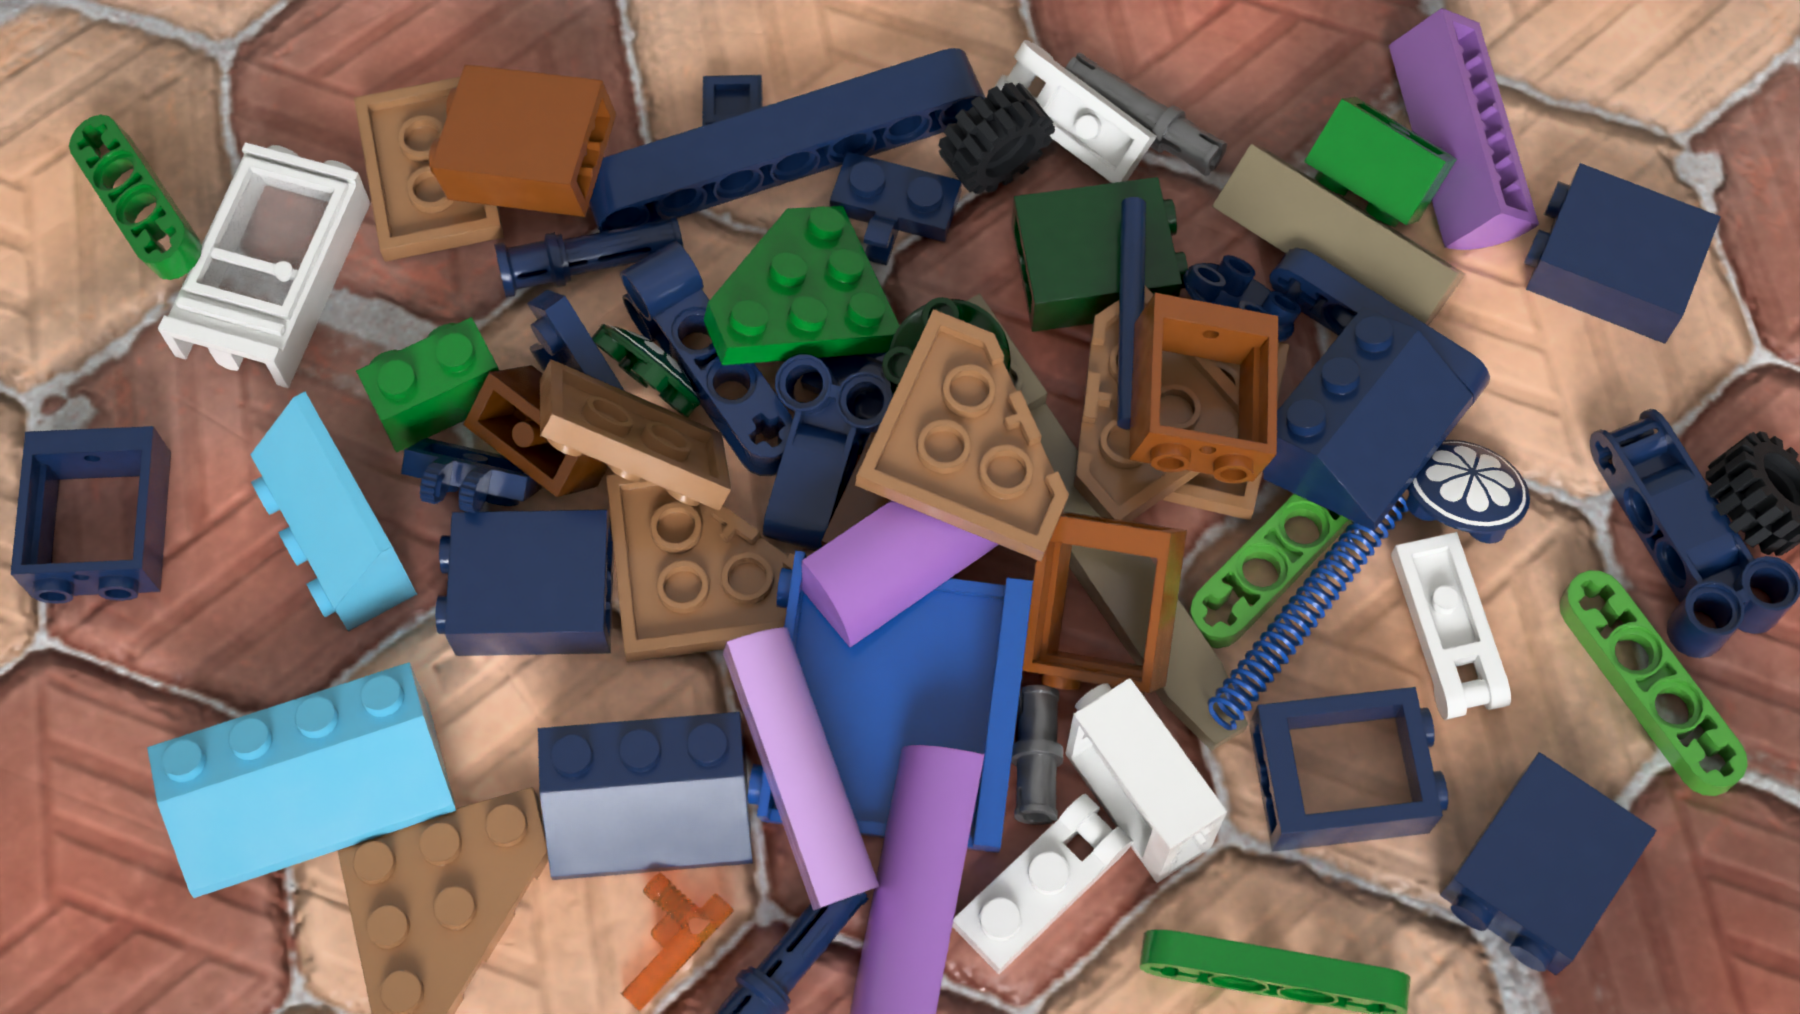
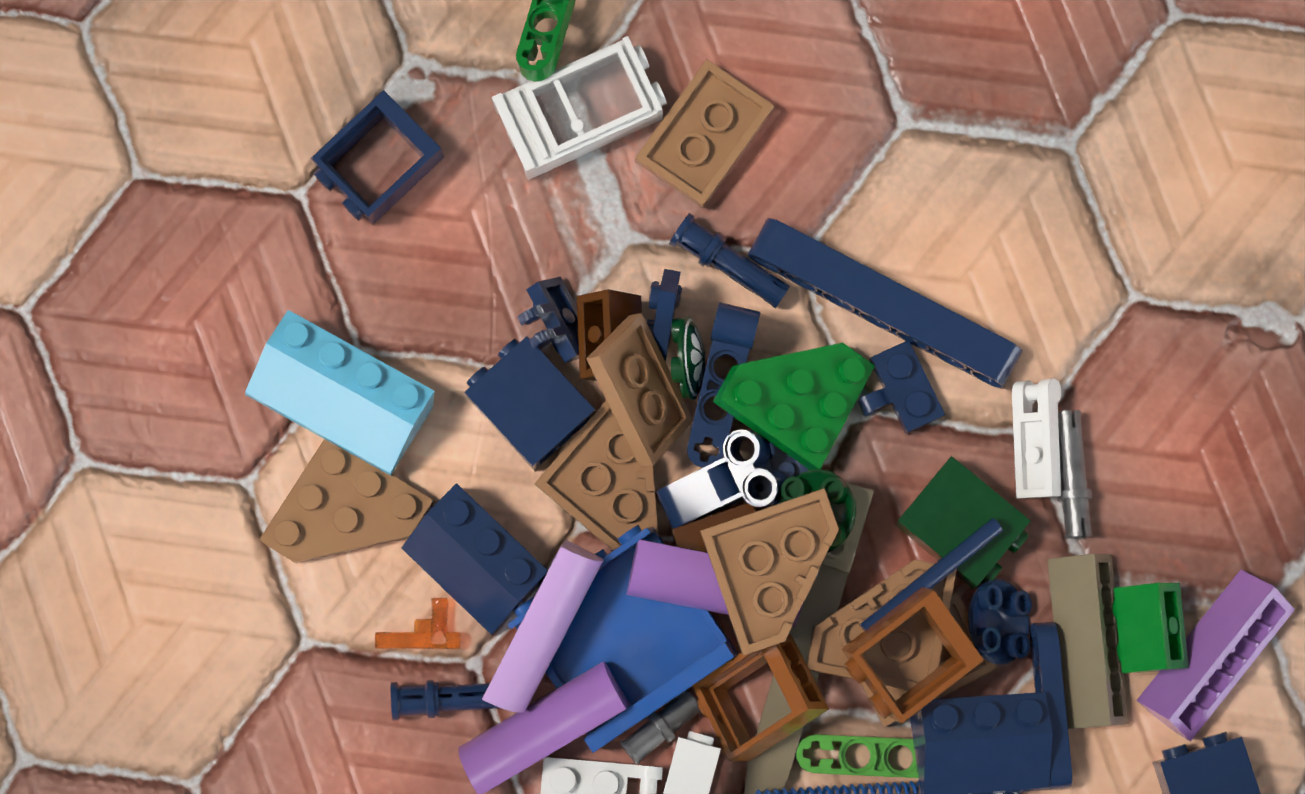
camera: 50 degrees right, 15 degrees up
medium azure slope [250,391,417,631] -> none
green brick [356,317,499,453] -> none
dark orange brick [429,64,616,217] -> none
dark blue tile [702,75,763,126] -> none
black tyre [938,82,1055,194] -> none

